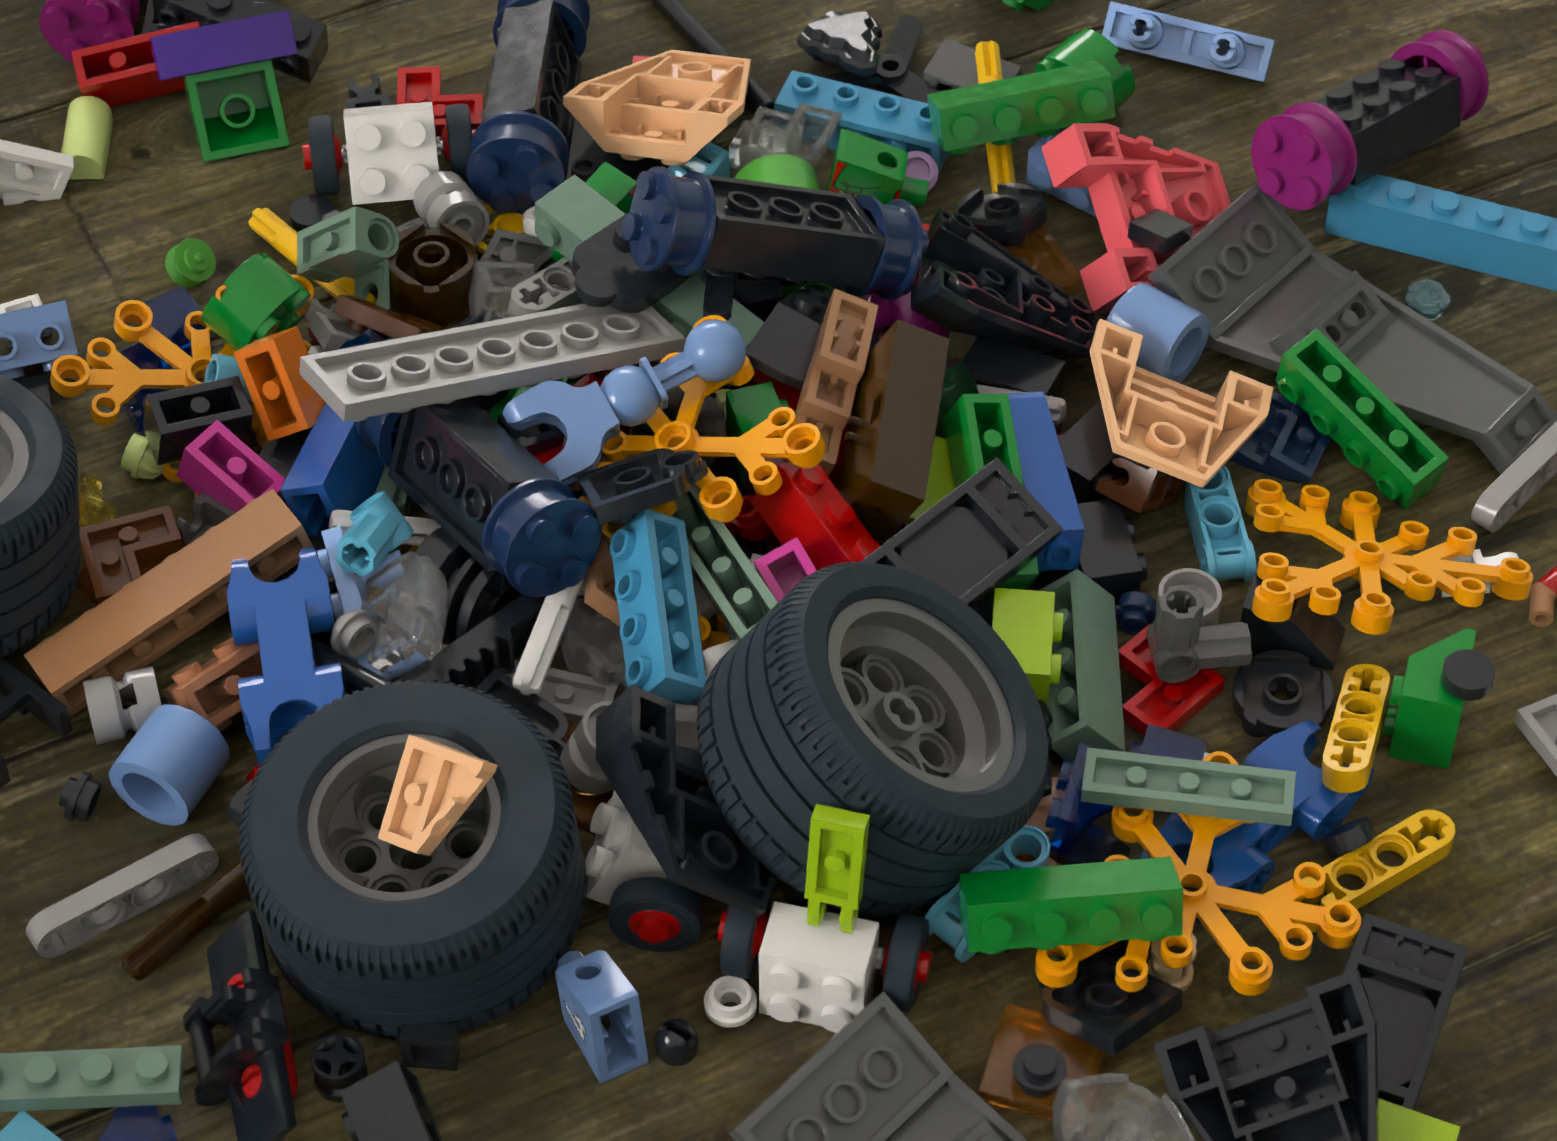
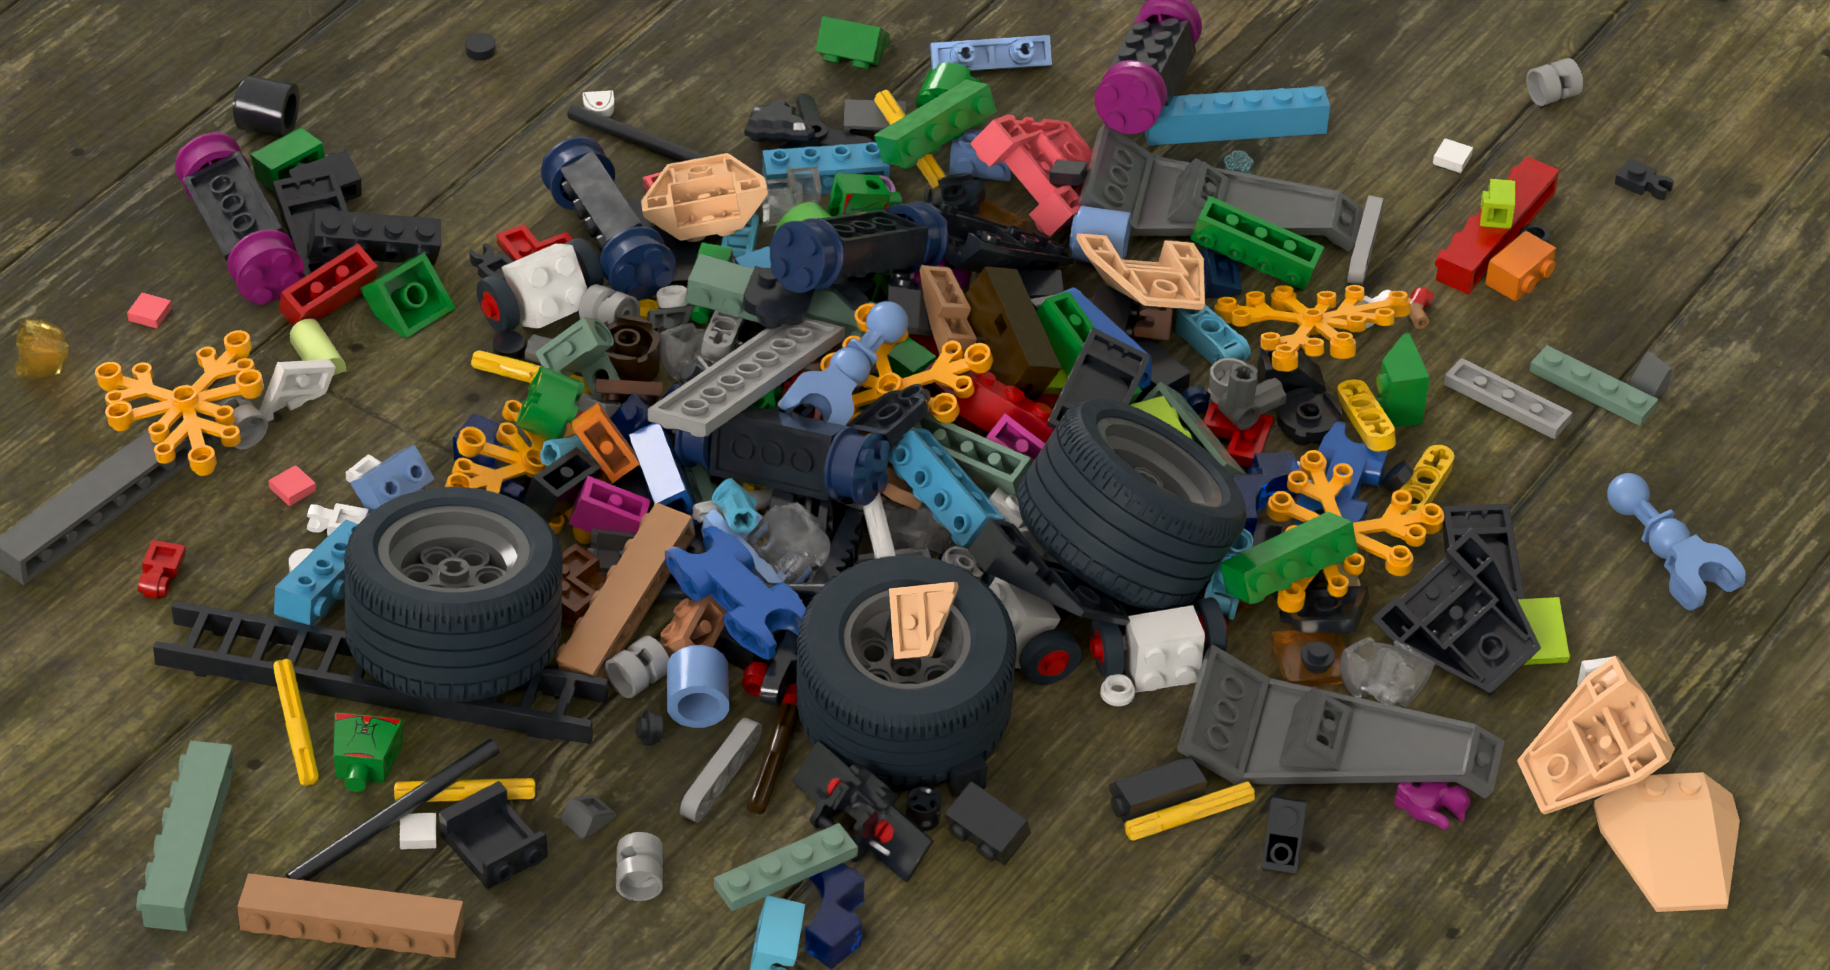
camera: 30 degrees left, 5 degrees down
dark purple slope [150,10,298,81] -> none
bright green wheel [165,238,216,288] -> none
light grey plate [331,609,379,658] -> none
medium blue torso [555,950,649,1084] -> none
black hinge [655,1018,698,1066] -> none
lime hinge [804,804,870,934] -> none
sand green plate [1081,747,1296,826] -> none
black tile [1441,649,1495,701] -> none

